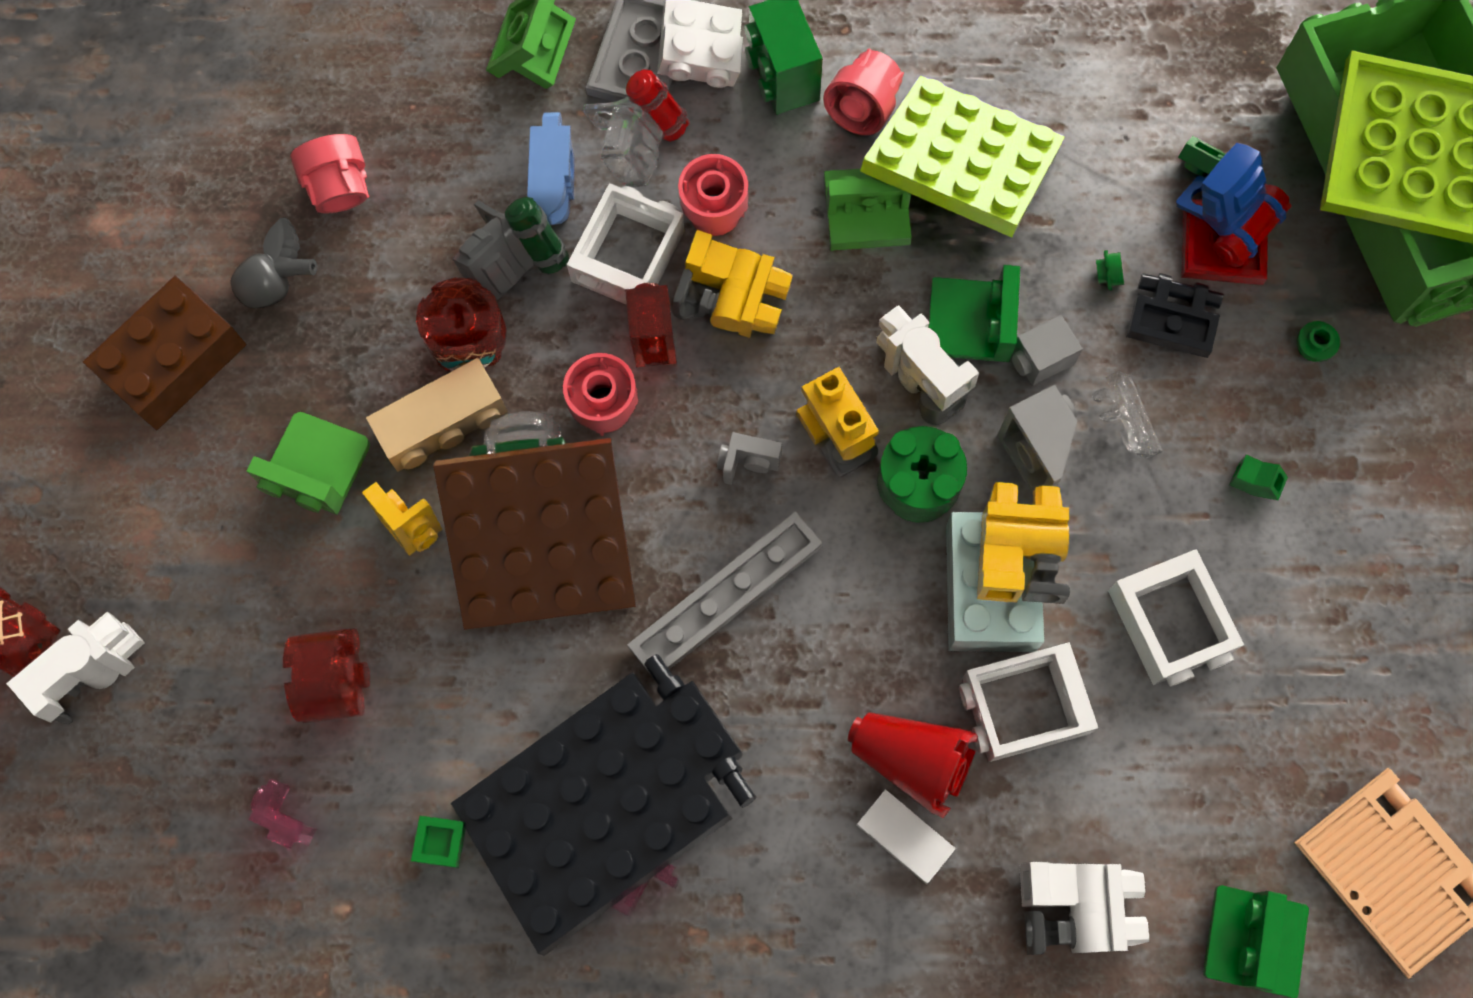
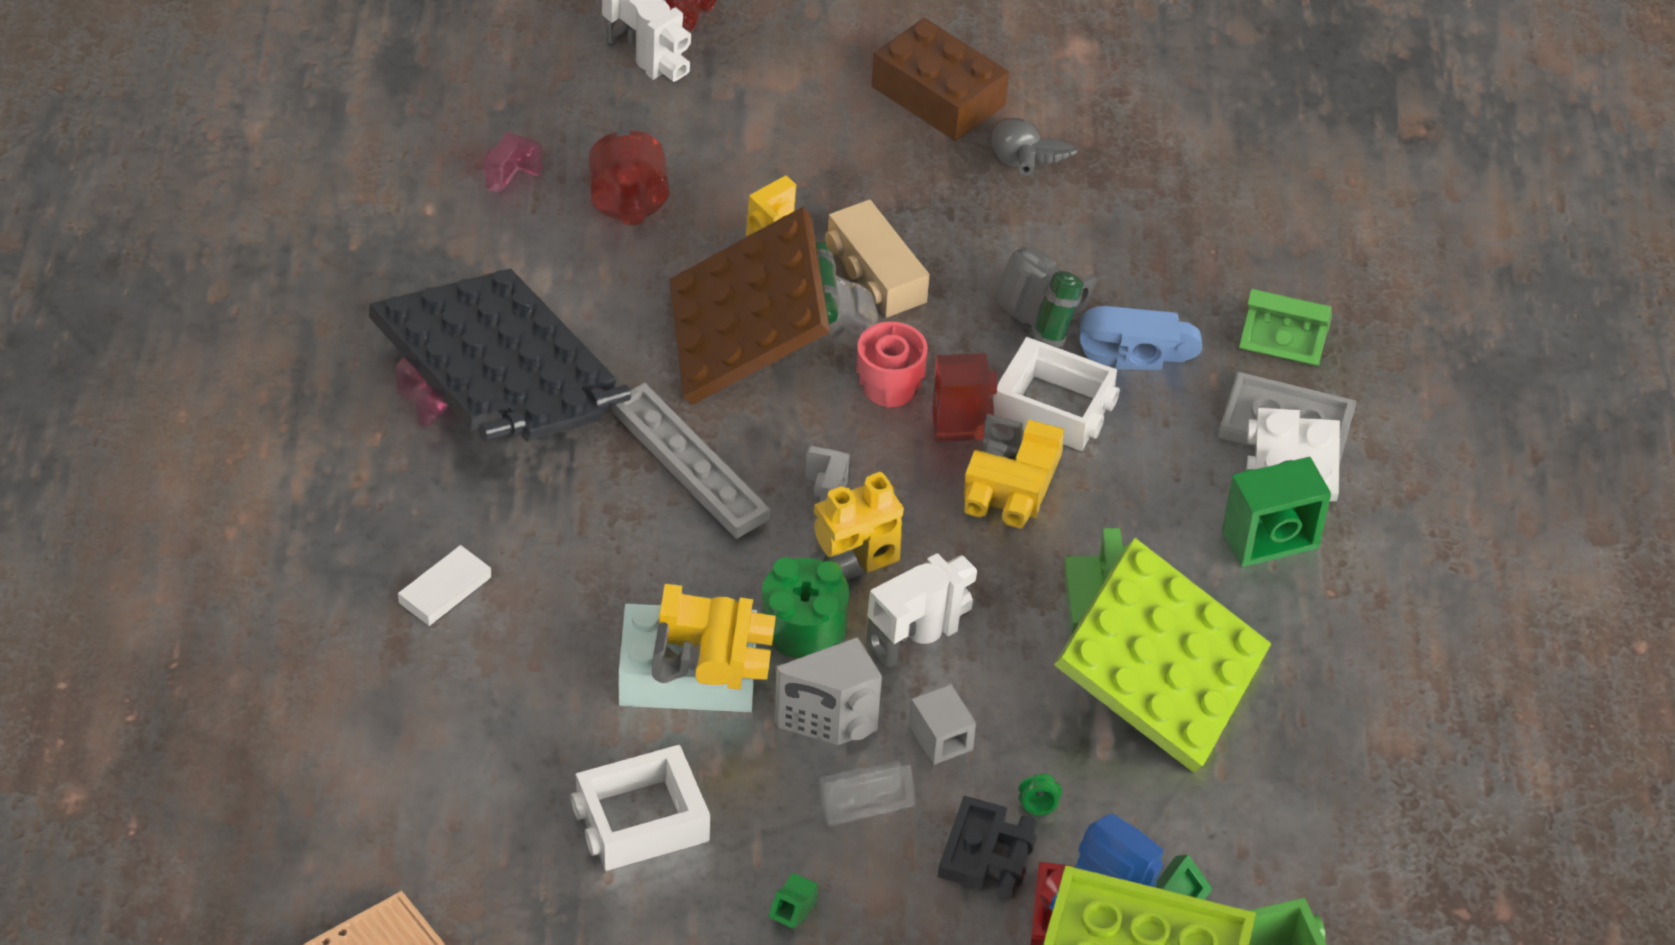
camera: 85 degrees right, 25 degrees down
bright green bracket [246,412,370,515] -> none
coral piece [290,134,369,214] -> none
green plate [411,816,466,868] -> none
clear red brick [416,277,507,371] -> none
clear piece [582,69,690,187] -> none
coral piece [678,154,748,236] -> none
coral piece [823,48,904,135] -> none
red cone [847,712,978,818] -> none
green bracket [928,265,1020,362] -> none
white window [959,642,1098,762] -> none
white hips [1019,862,1149,955] -> none
green bracket [1203,885,1309,998] -> none

